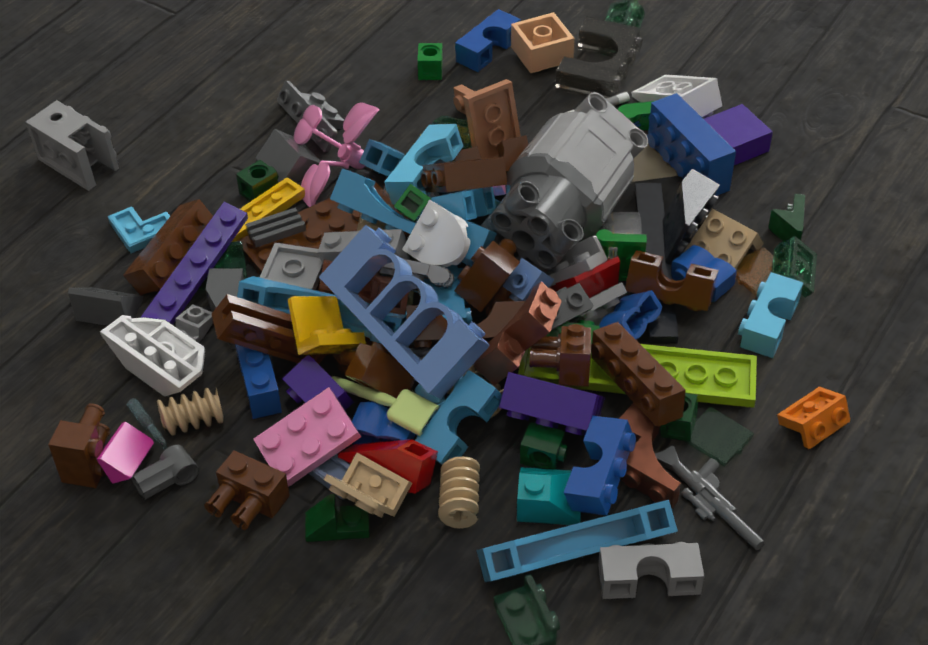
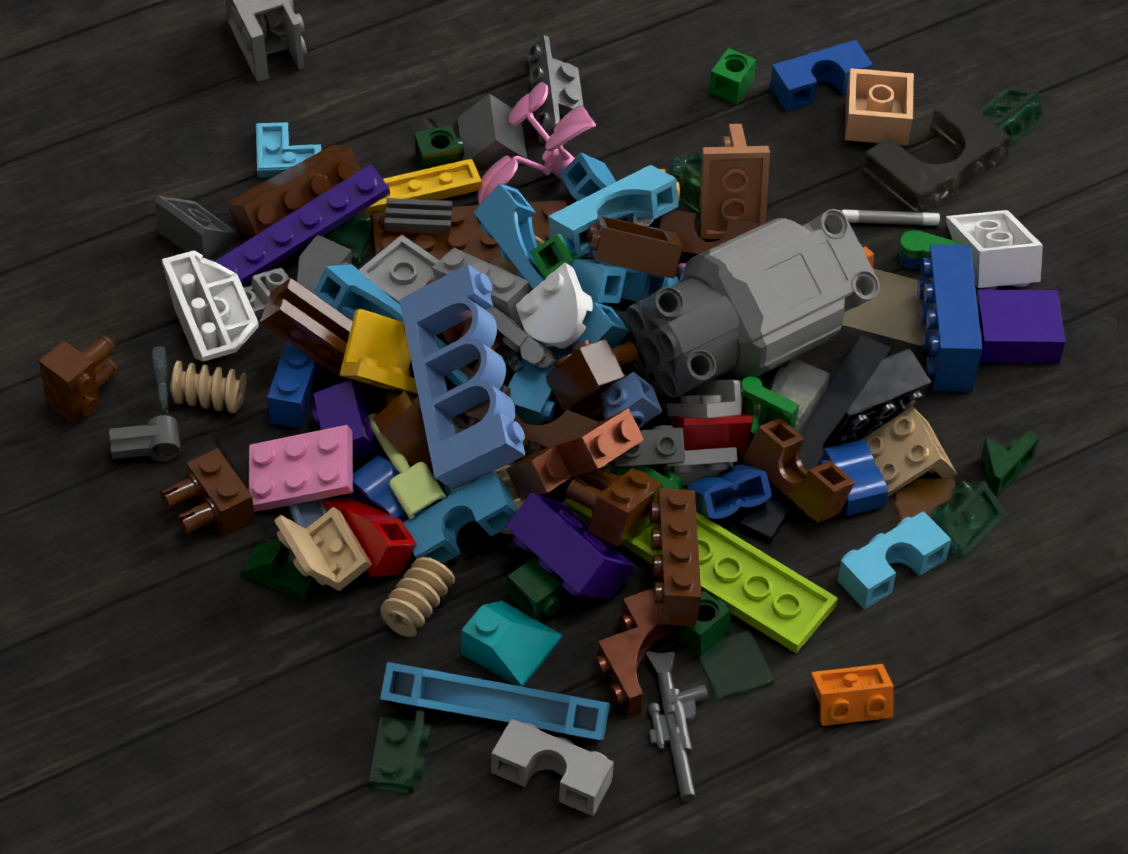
camera: 25 degrees right, 5 degrees up
dark pink slope [97,422,154,483] -> none
blue arch [563,416,636,516] -> none

